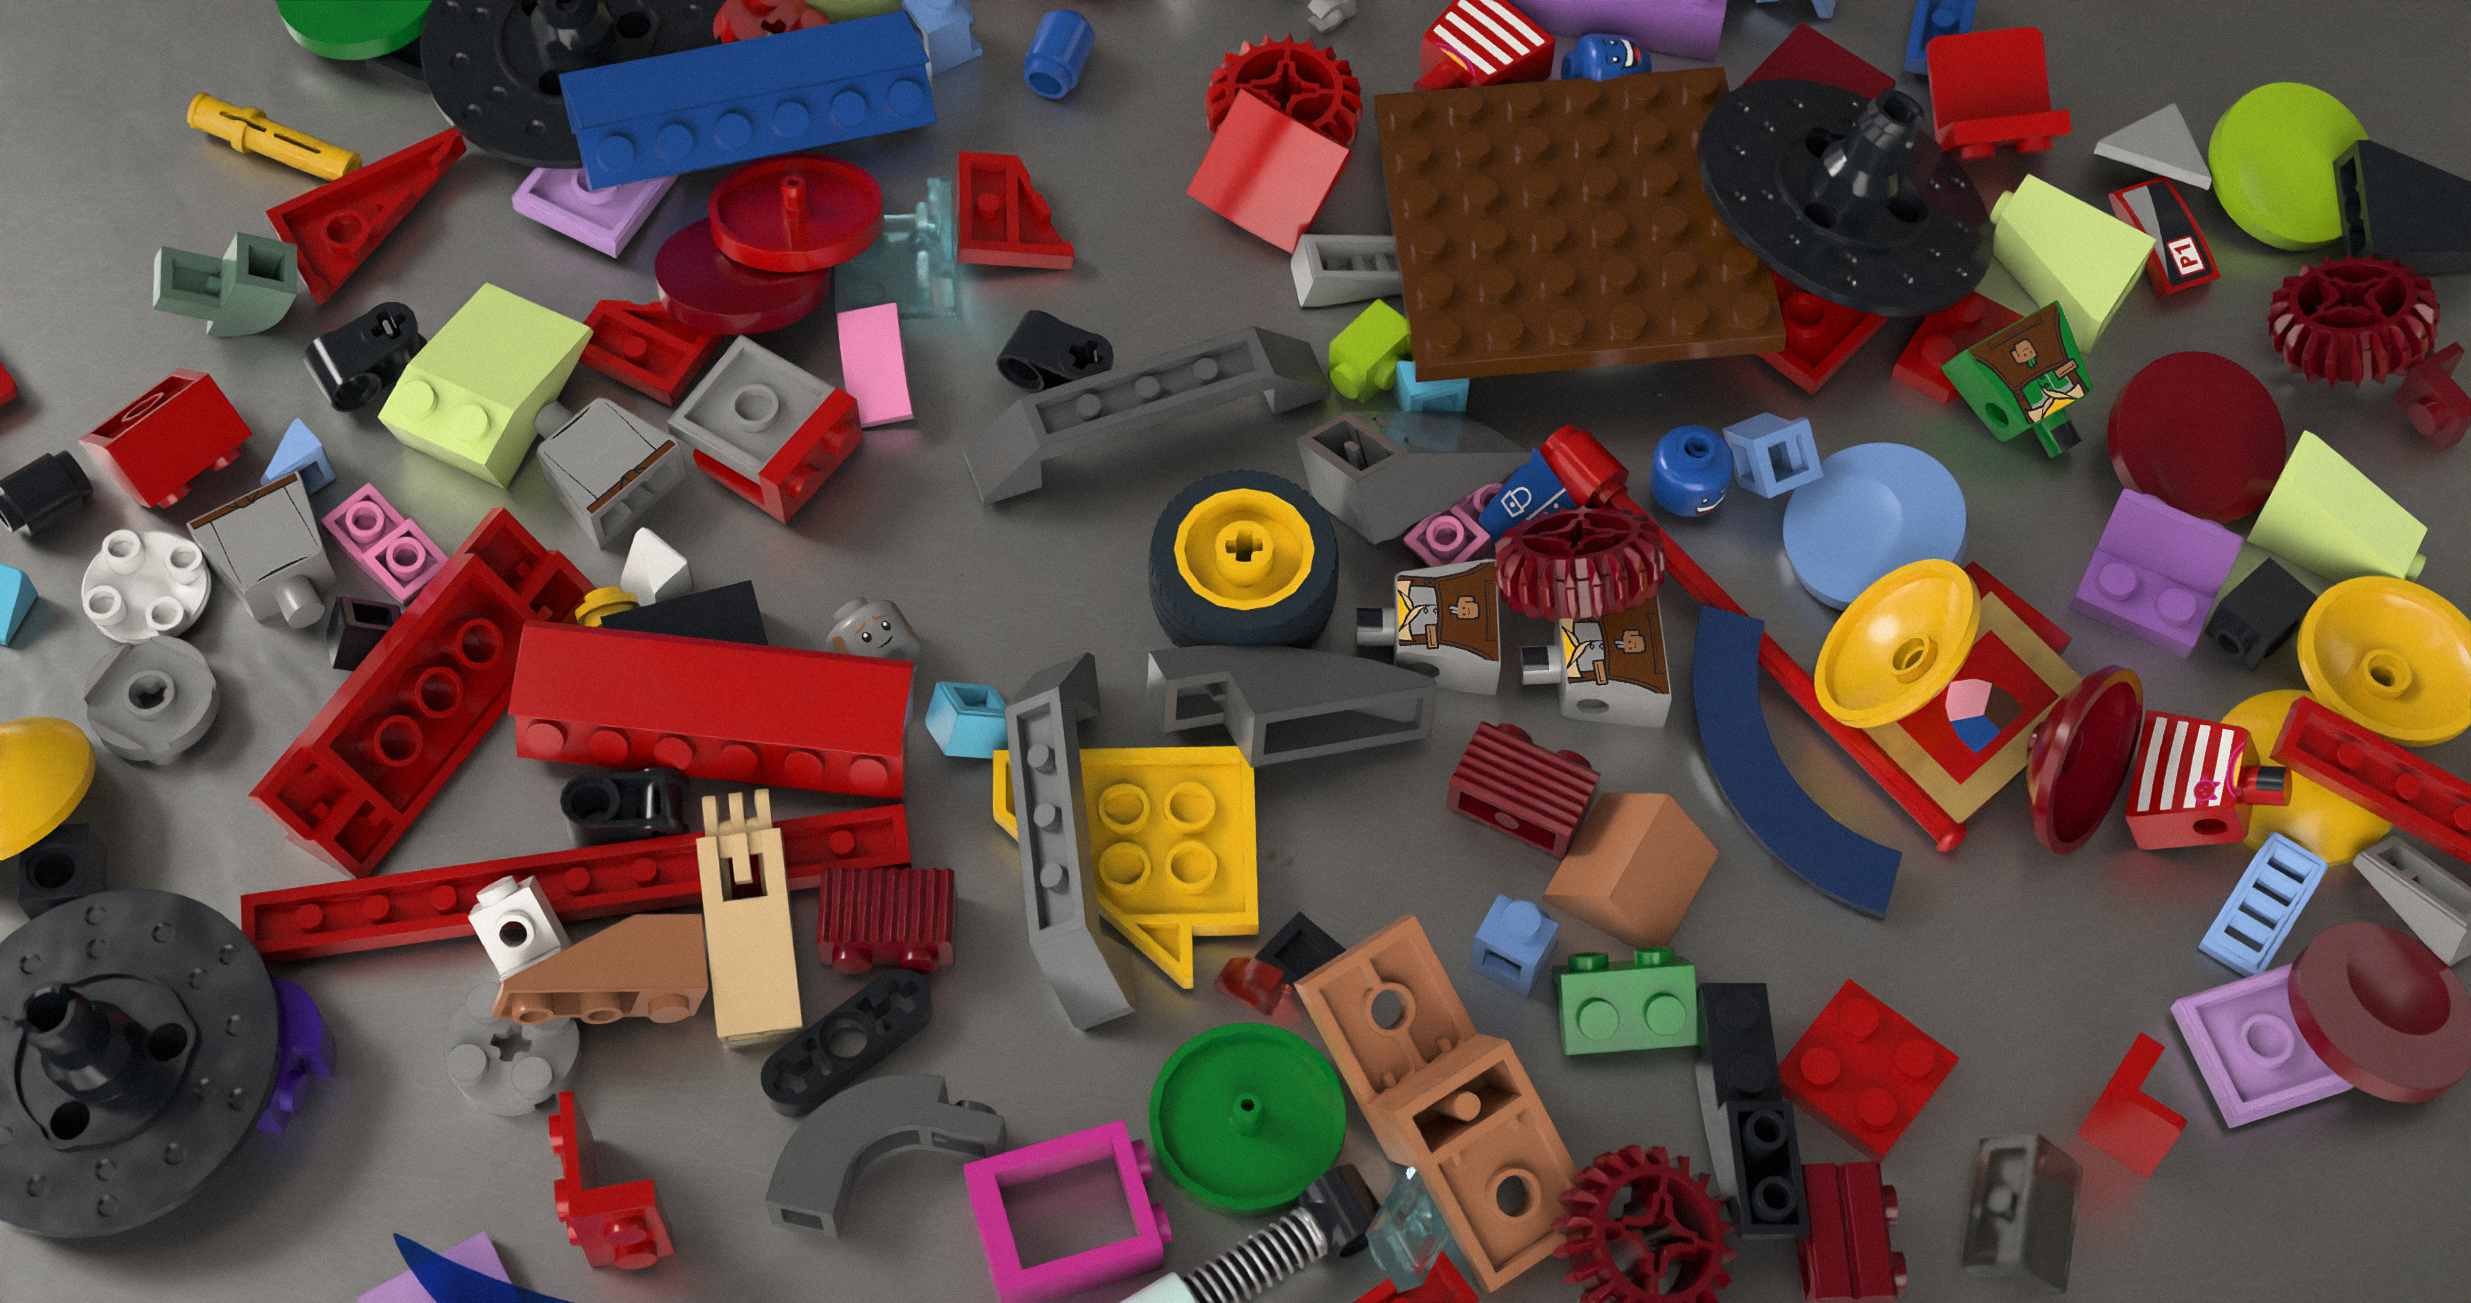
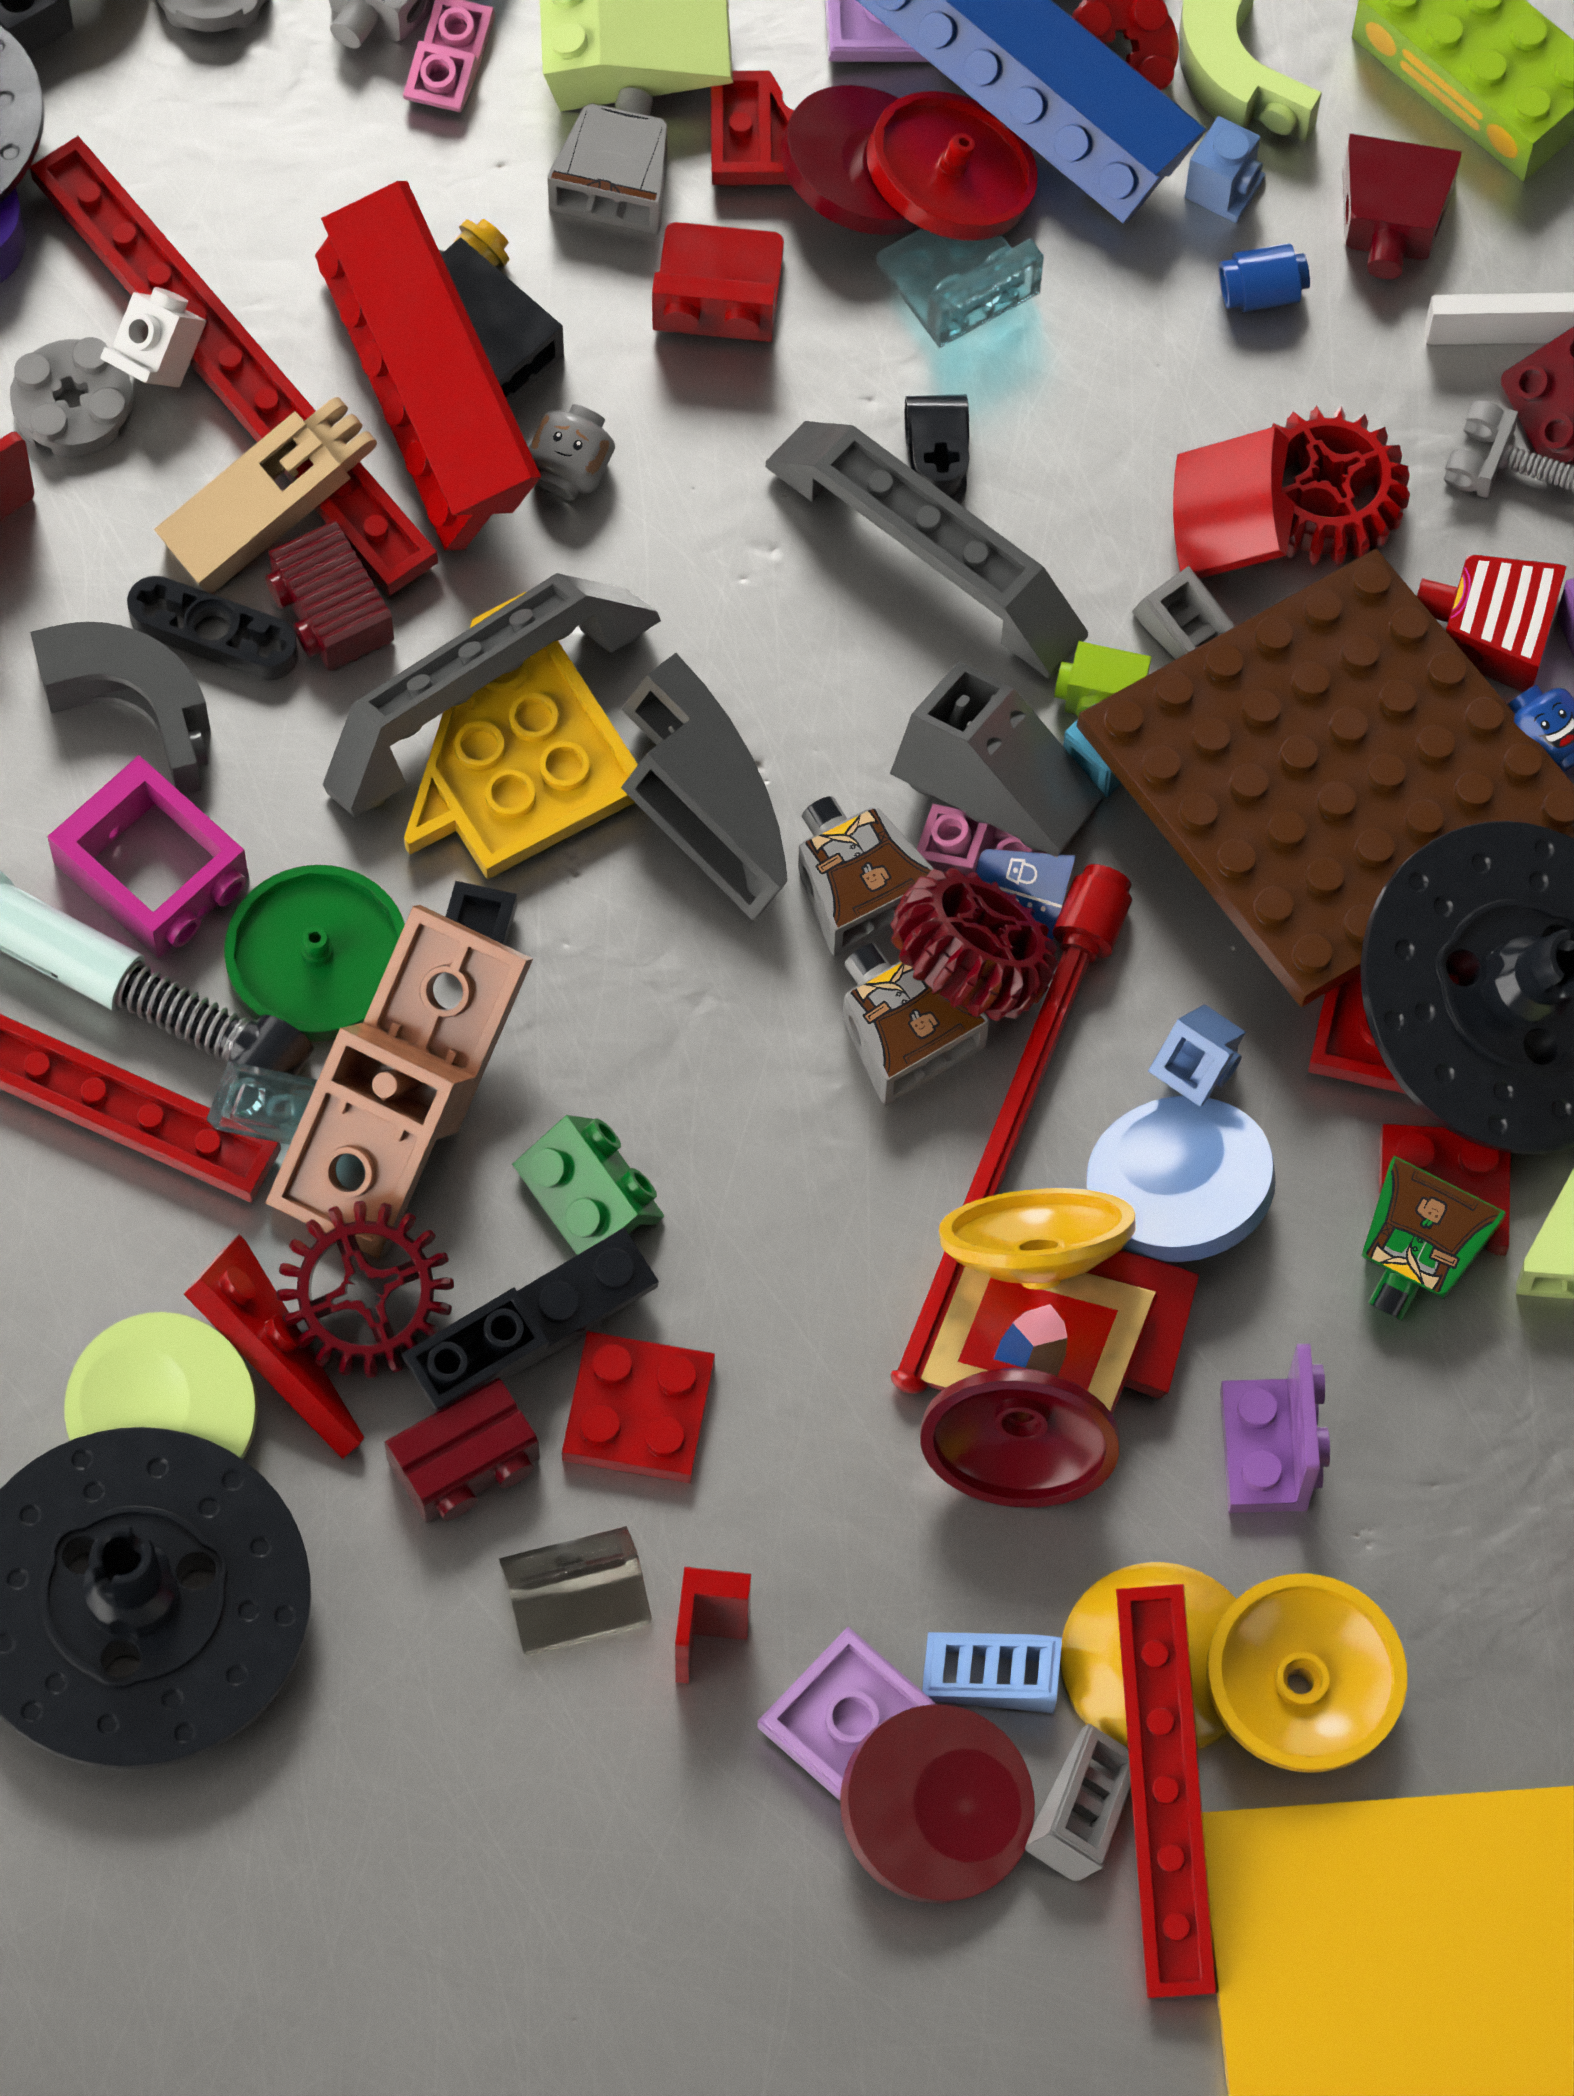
camera: 60 degrees right, 5 degrees up
red slope [248,507,597,880] -> none
black slope [326,596,402,672] -> none
nougat slope [492,914,709,1025] -> none
black piece [560,767,690,849] -> none
white slope [620,527,695,607] -> none
light grey plate [667,335,836,486] -> none
bright pink slope [837,302,915,428] -> none
medium azure slope [925,681,1008,759] -> none
red wing [956,151,1075,270] -> none
wheel [1149,469,1339,649] -> none
clear red tile [1214,957,1284,1016] -> none
dark red brick [1446,721,1601,859] -> none
medium blue brick [1469,893,1559,999] -> none
nougat slope [1542,793,1719,949] -> none
blue head [1649,425,1734,517] -> none
dark blue tile [1692,605,1902,919] -> none
dark red piece [2107,351,2287,526] -> none
red torso [2125,710,2293,850] -> none
black brick [2204,557,2318,673] -> none
yellowish green slope [2246,430,2428,584] -> none

